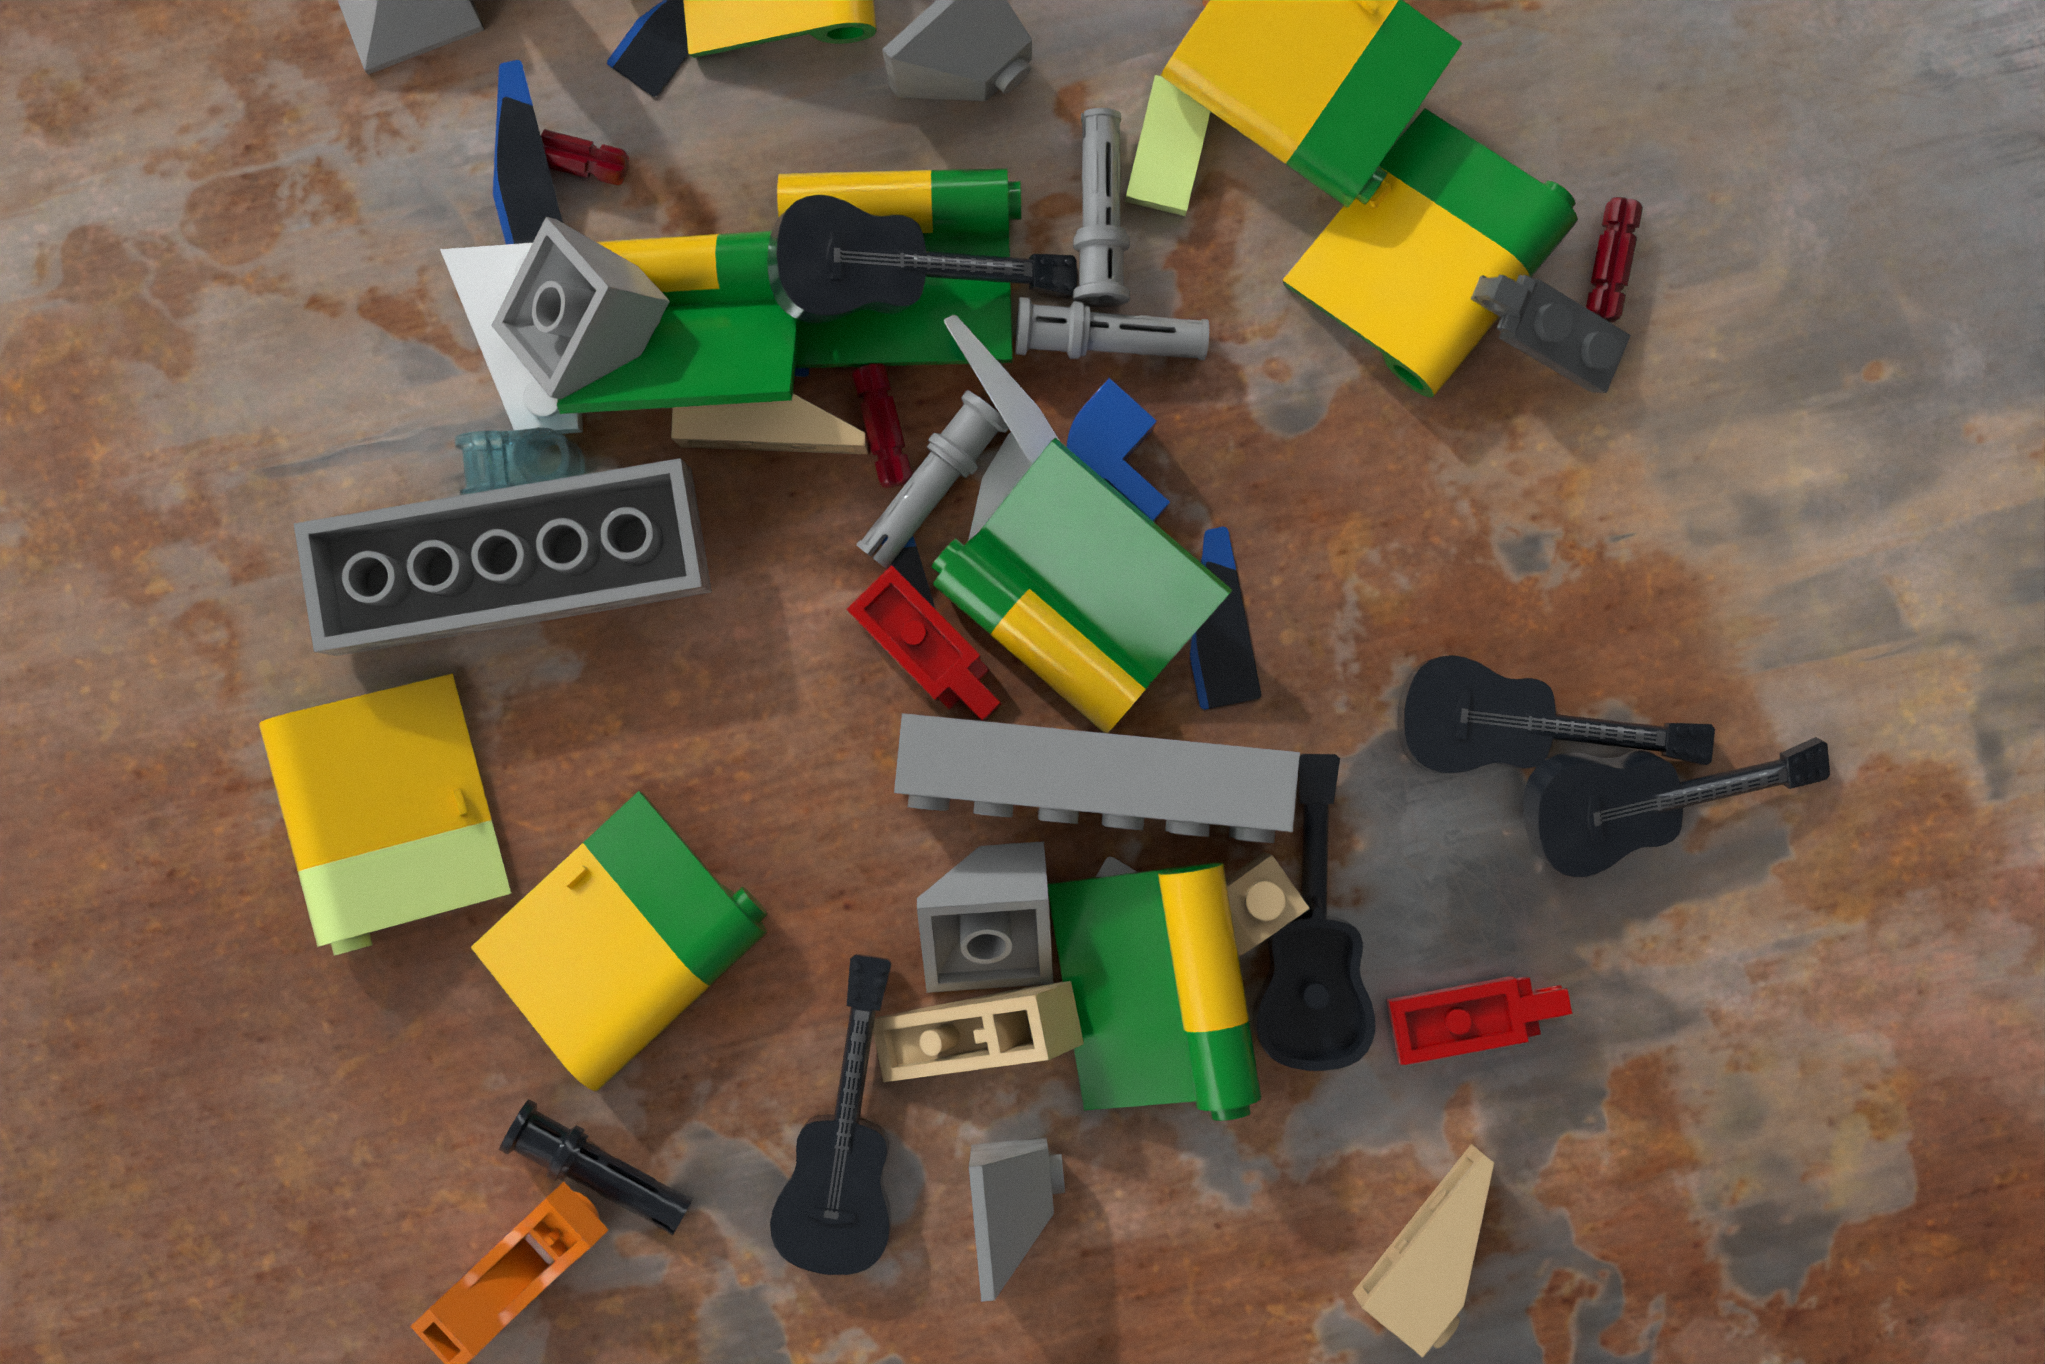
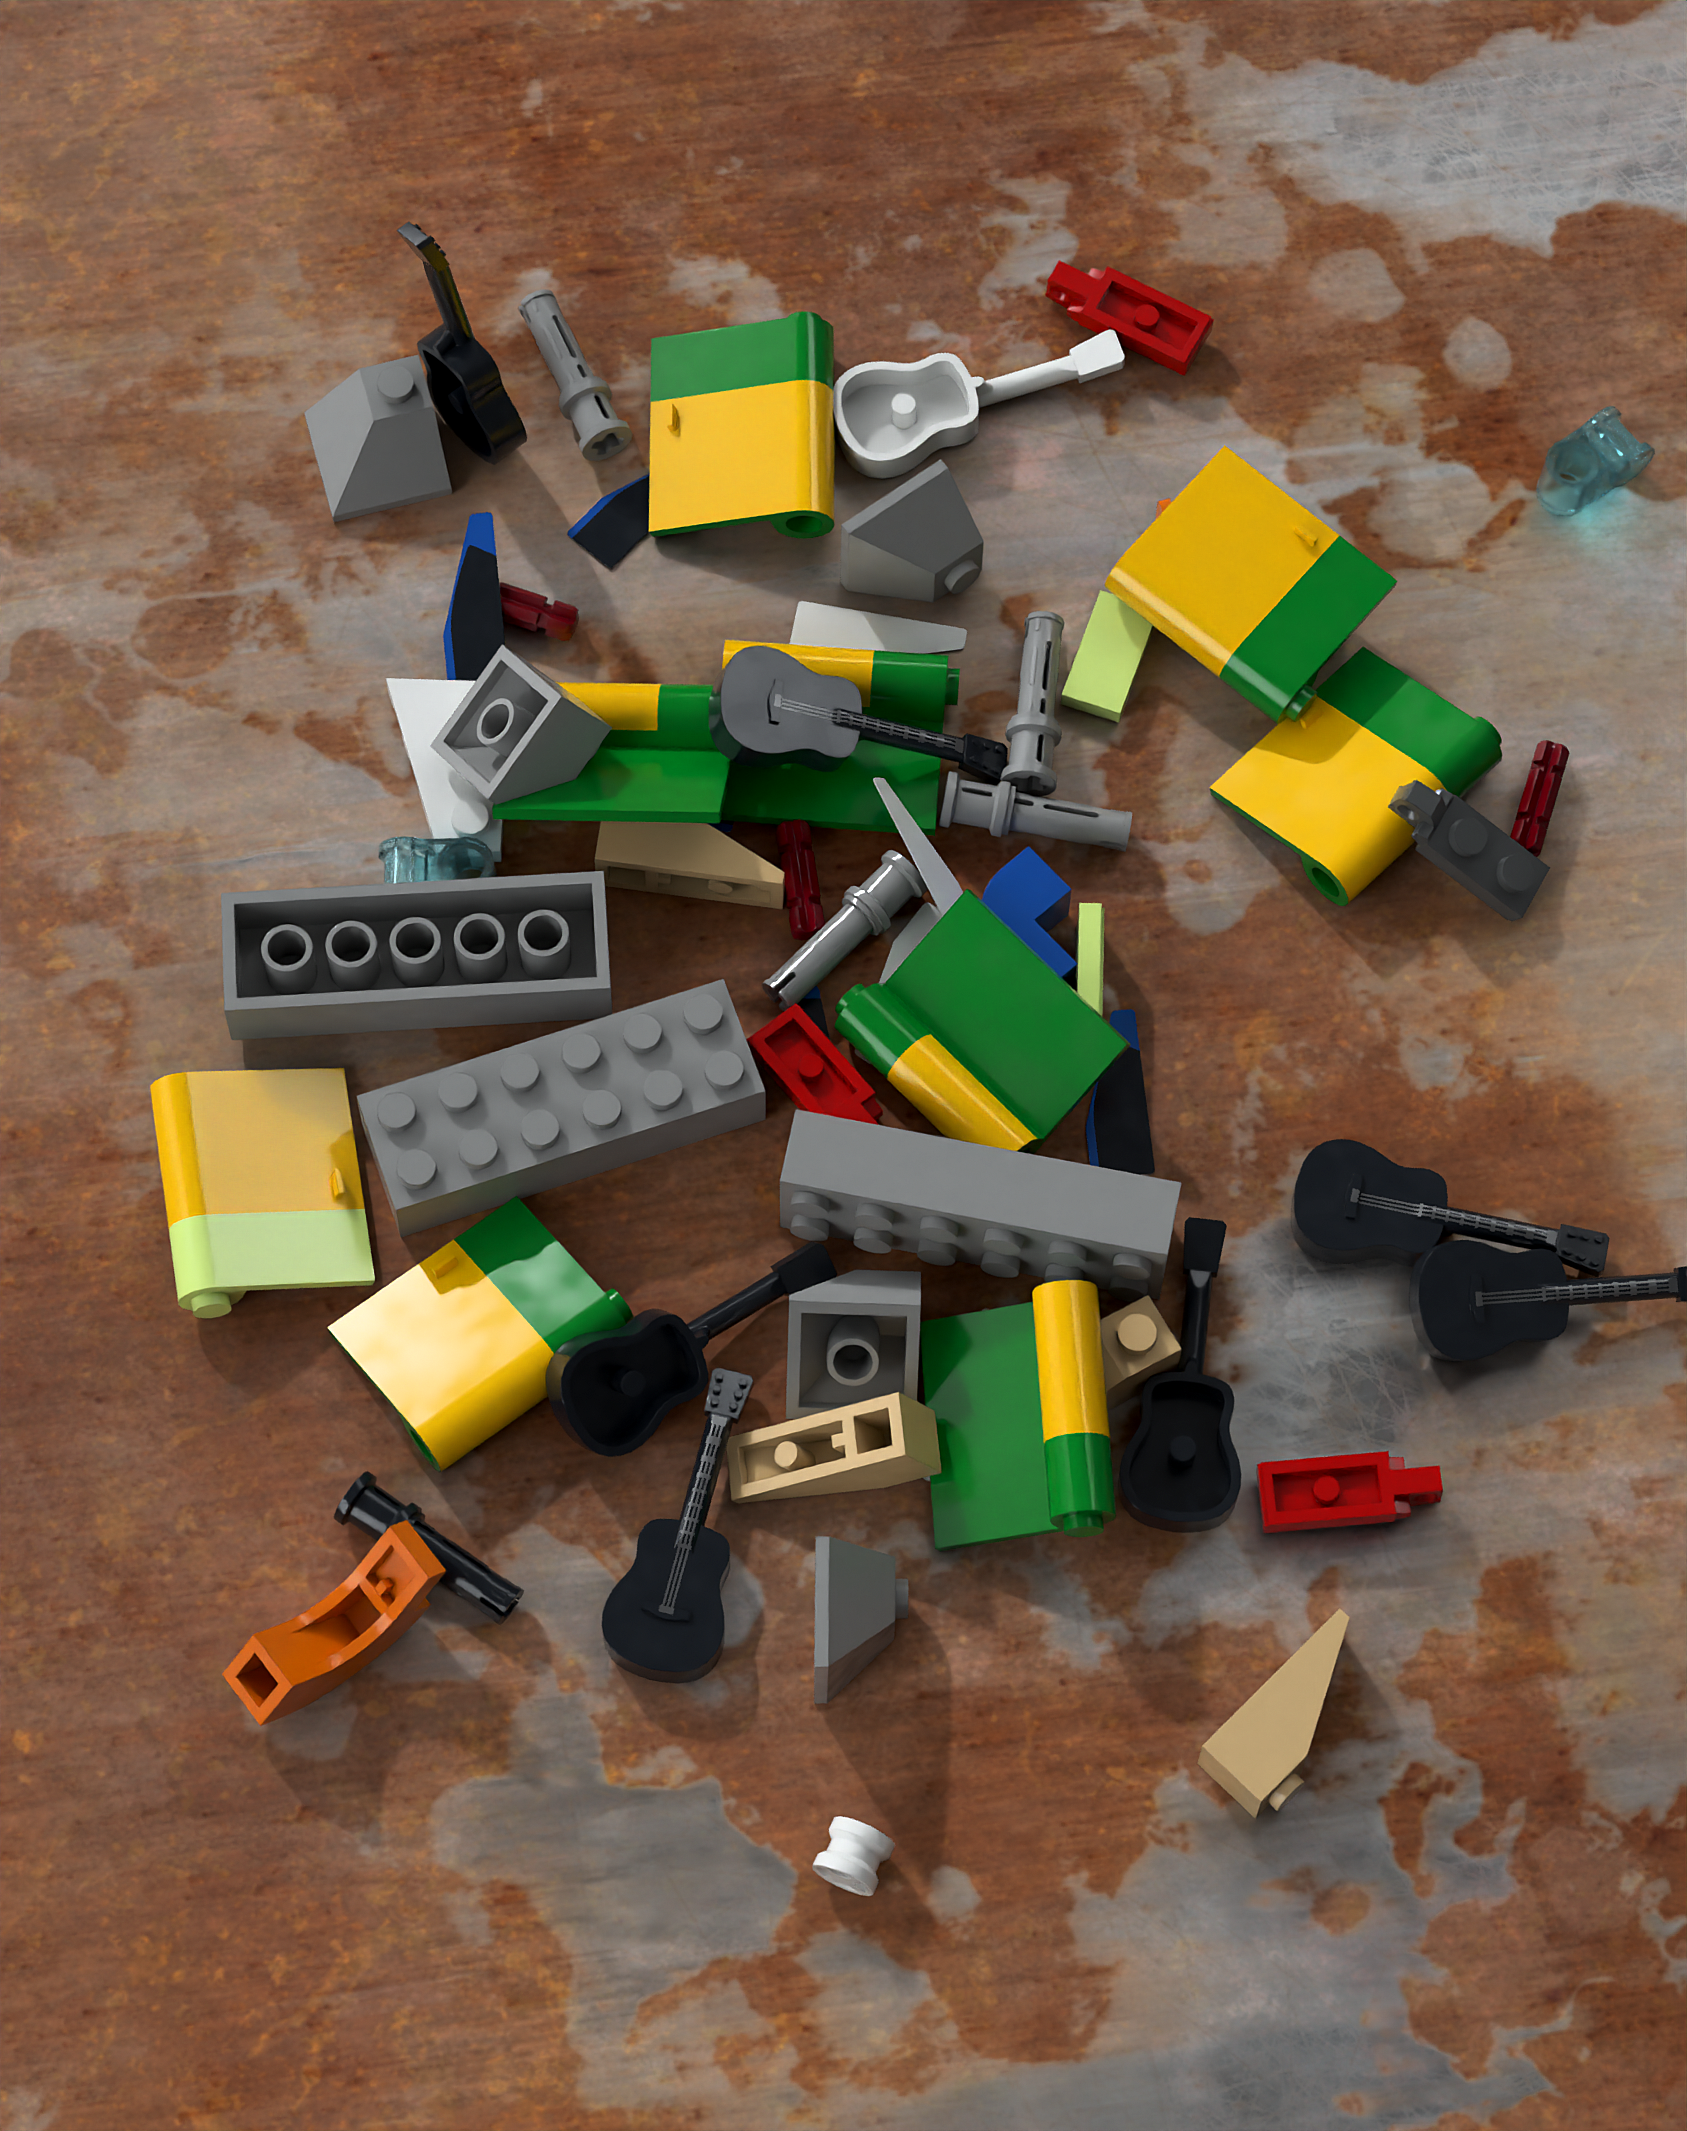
camera: 10 degrees right, 20 degrees down
none -> light grey brick [357,979,766,1237]
none -> black piece [546,1241,837,1457]
none -> white sticker [789,601,967,654]
none -> yellowish green tile [1075,903,1105,1016]

